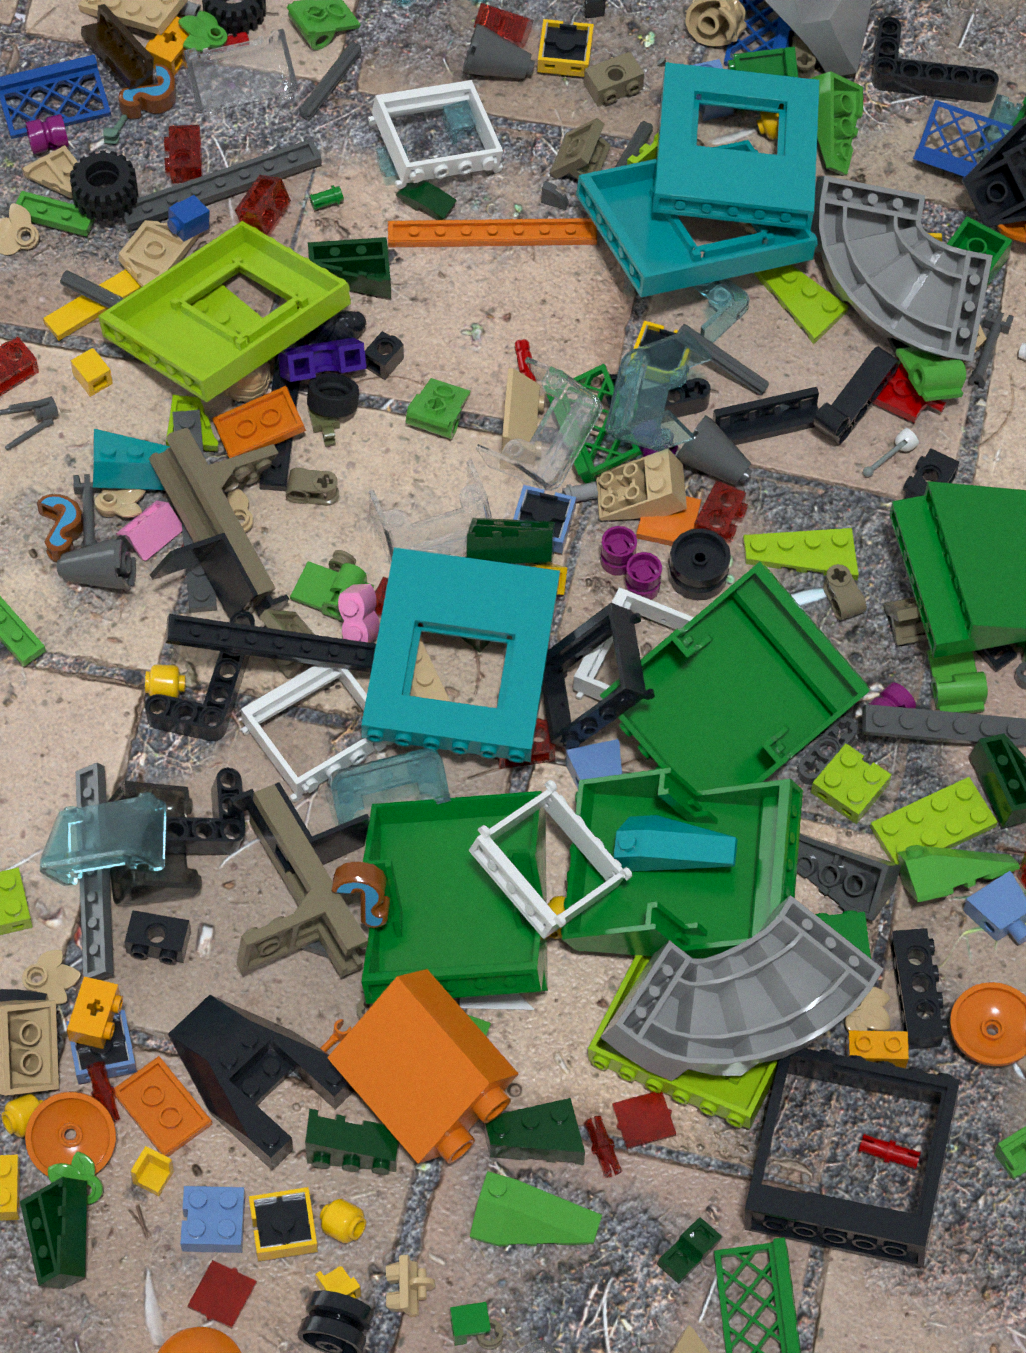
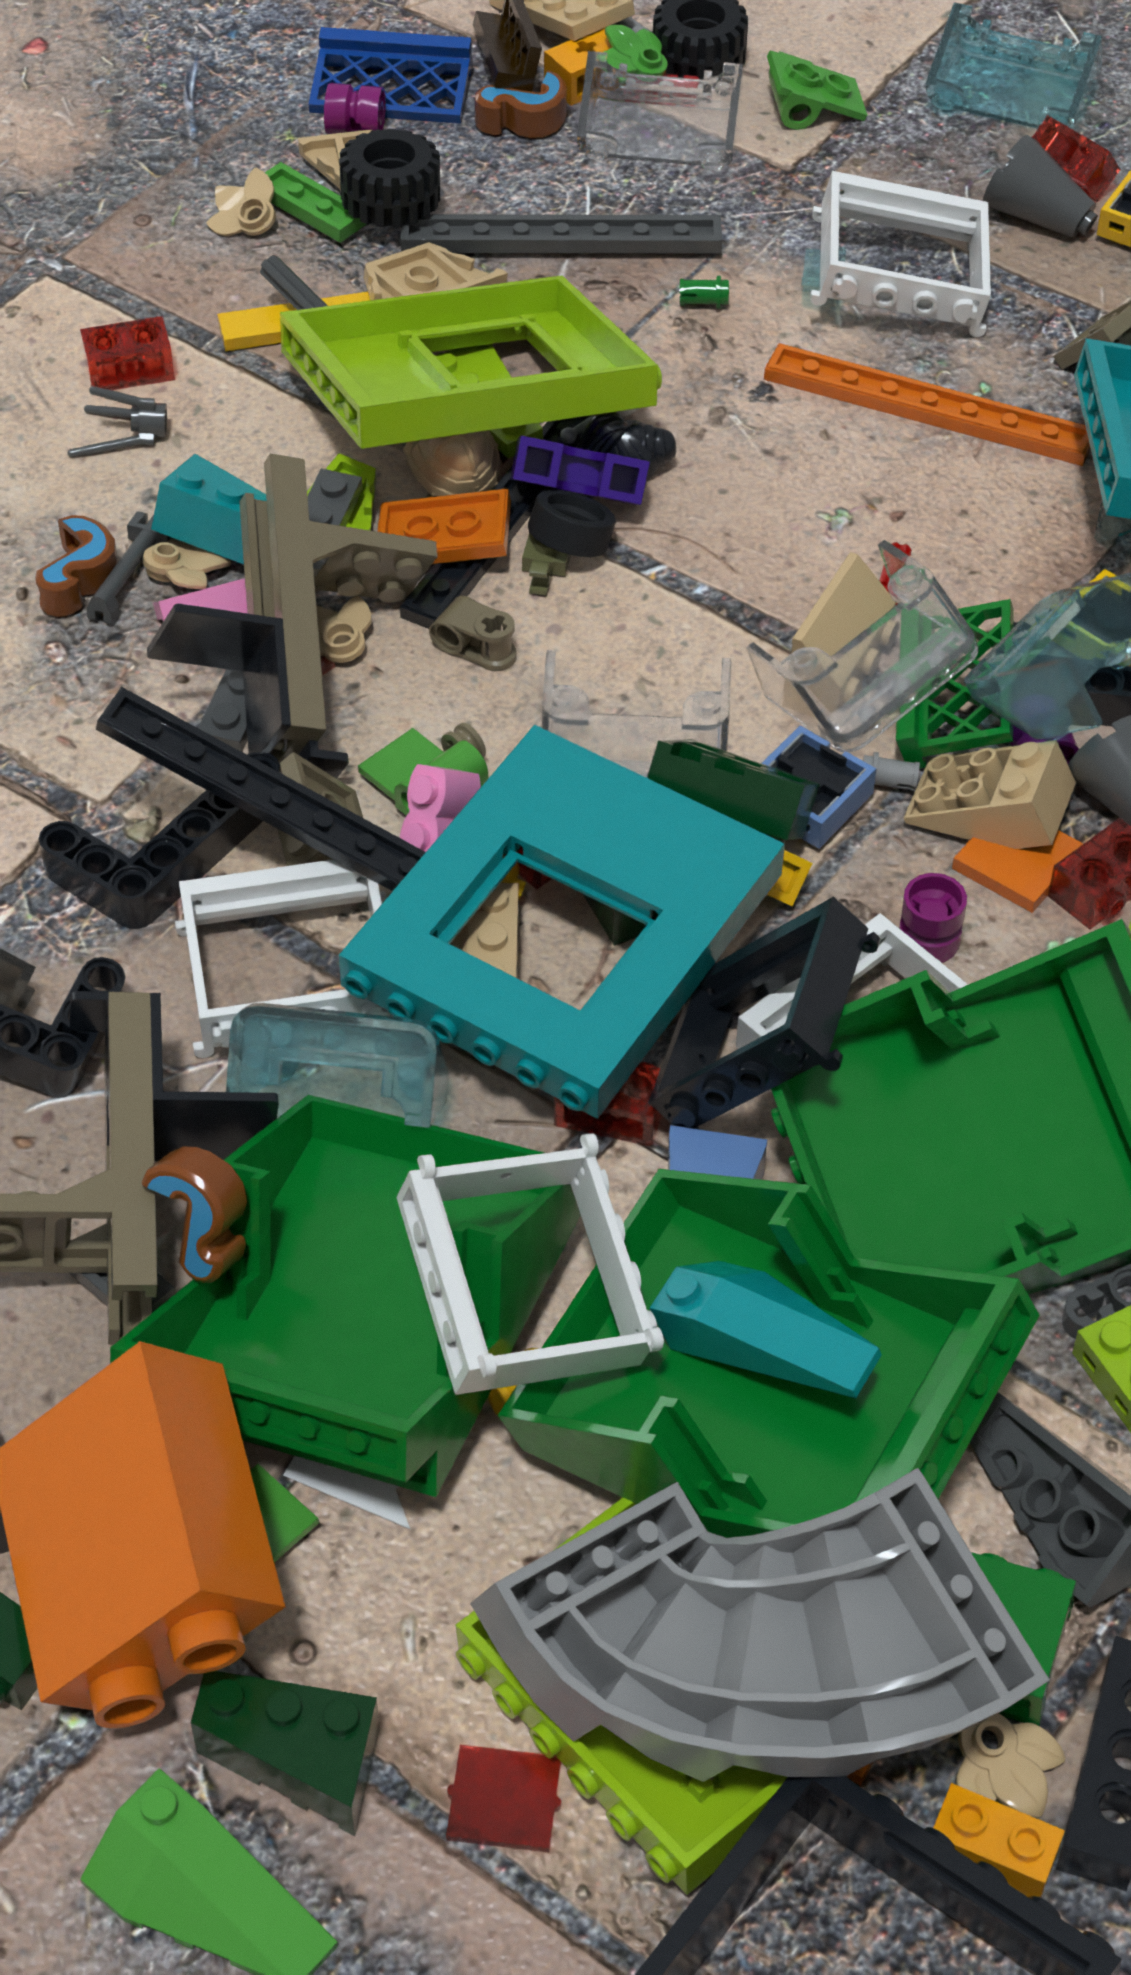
camera: 25 degrees right, 10 degrees down
dark grey cone [57,535,136,590] -> none
yellow panel [70,348,113,397] -> none
sand green hand [103,114,128,144] -> none
yellow head [145,664,186,698] -> none
clear red brick [164,125,202,184] -> none
blue brick [167,195,210,242] -> none
clear red brick [235,175,291,235] -> none
dark grey axle [299,41,362,120] -> none
dark green wedge [308,237,391,299] -> none
black brick [365,331,404,380] -> none
dark green slope [396,180,457,220] -> none
bright green piece [406,378,471,439] -> none
clear light blue panel [443,100,476,145] -> none
dark grey tile [541,181,569,210] -> none
clear red pin [584,1116,623,1178] -> none
magenta wheel [600,526,637,576] -> none
black wheel [668,528,731,600] -> none

